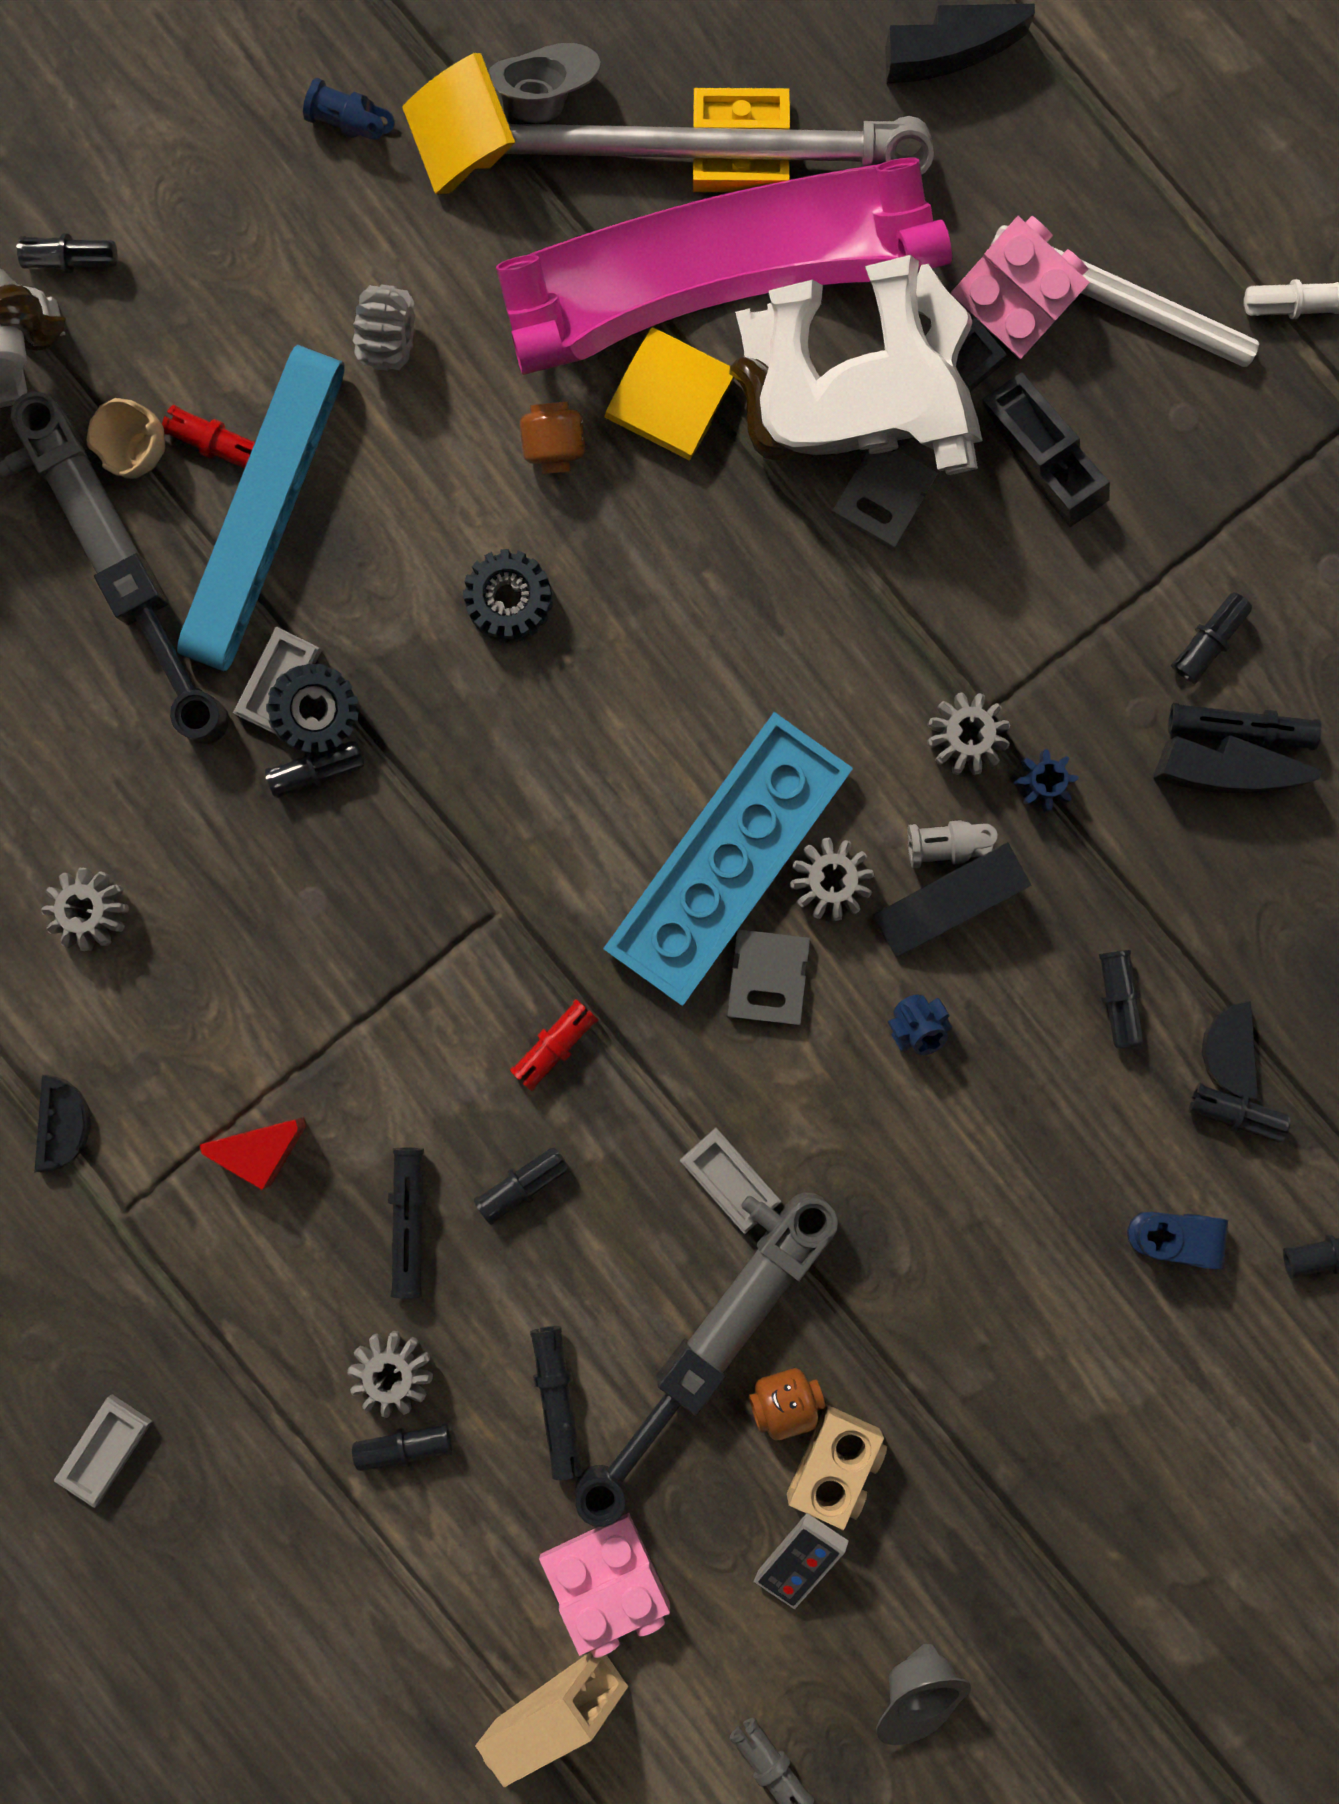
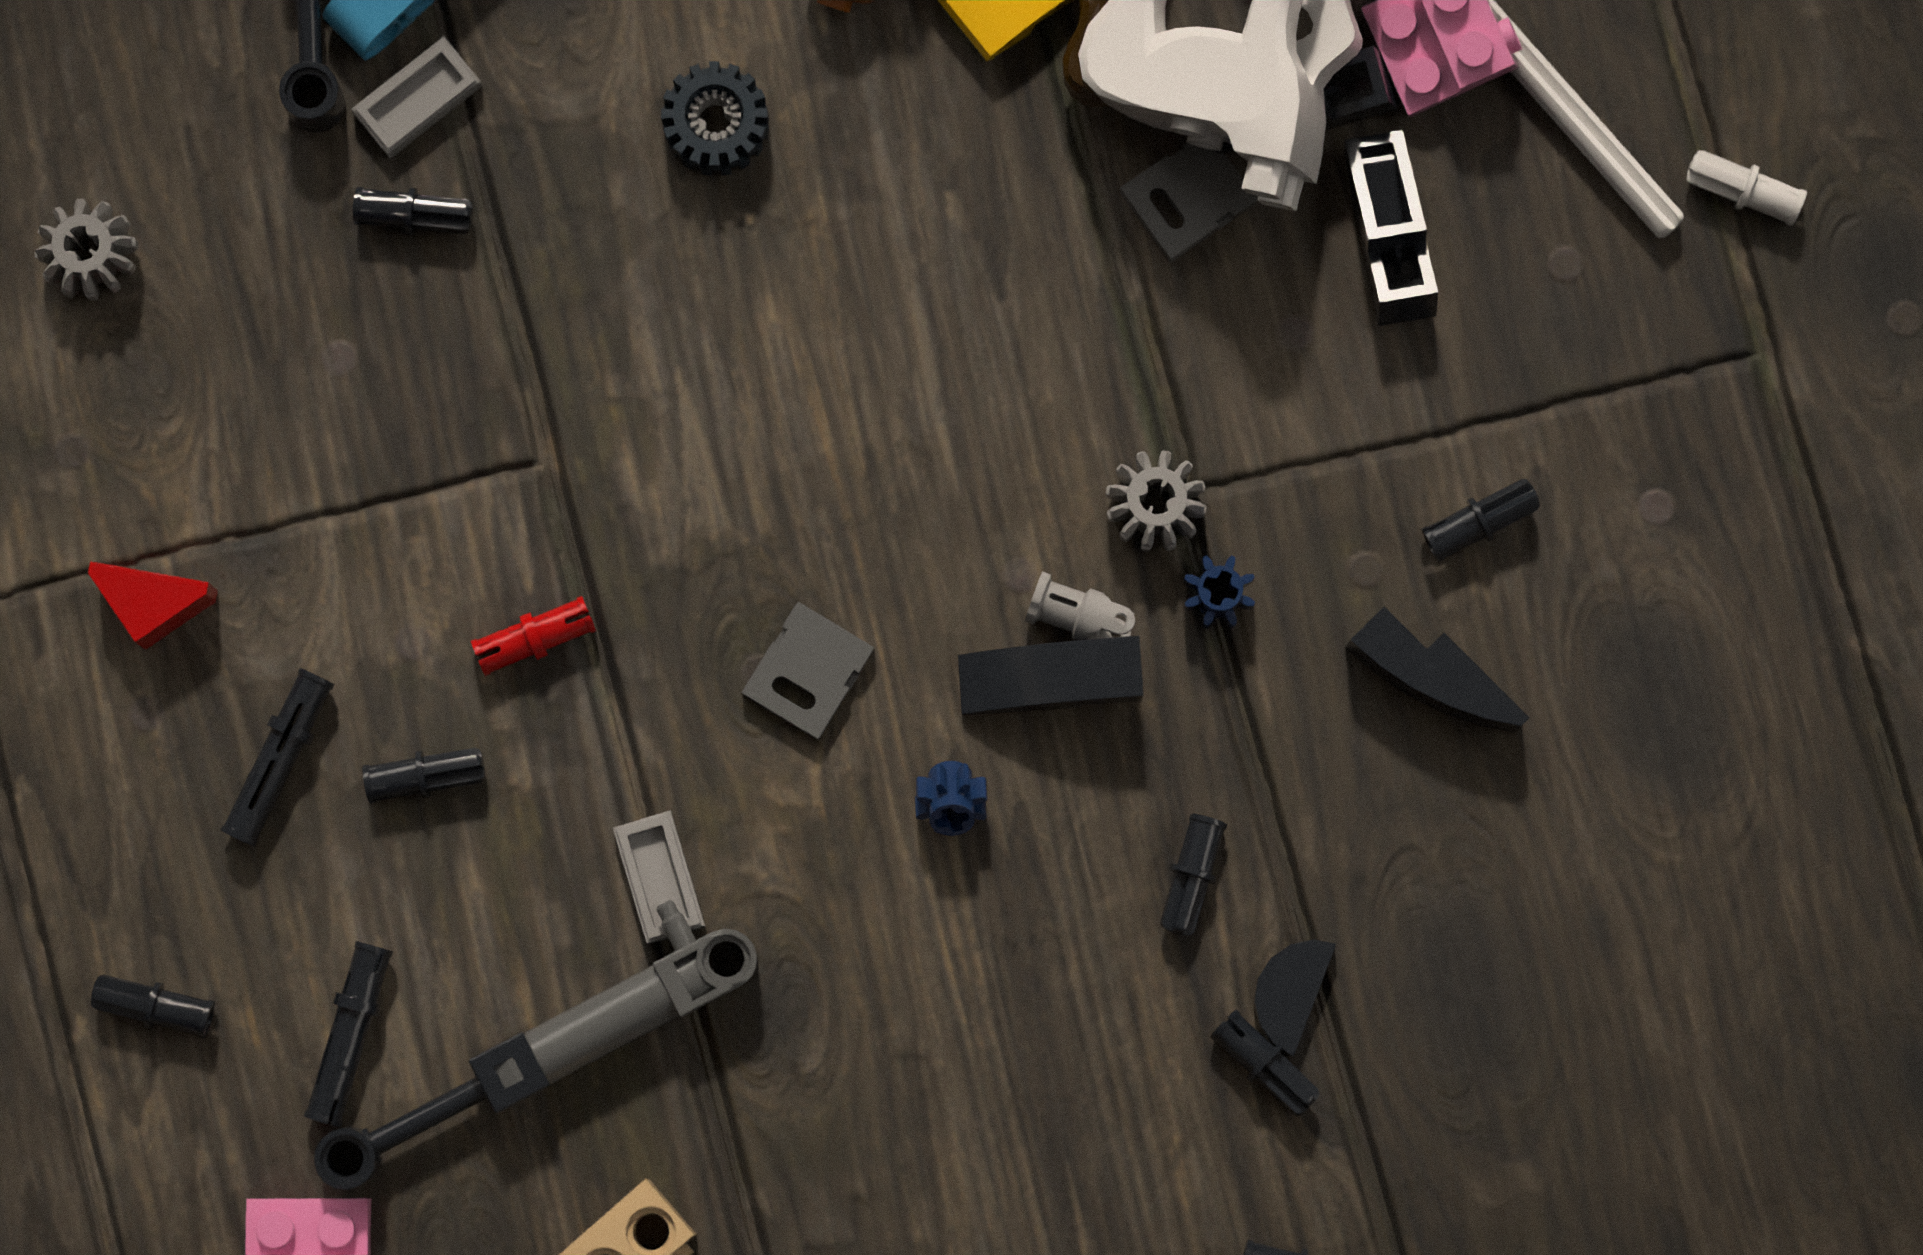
camera: 20 degrees right, 5 degrees down
black bush [266,664,358,752] -> none
light grey gear [348,1331,433,1418] -> none
dark azure plate [603,712,853,1006] -> none
dark orange head [749,1368,825,1440] -> none
light grey gear [790,838,874,921] -> none
dark blue piece [1127,1212,1229,1269] -> none
black pin [1168,703,1322,750] -> none

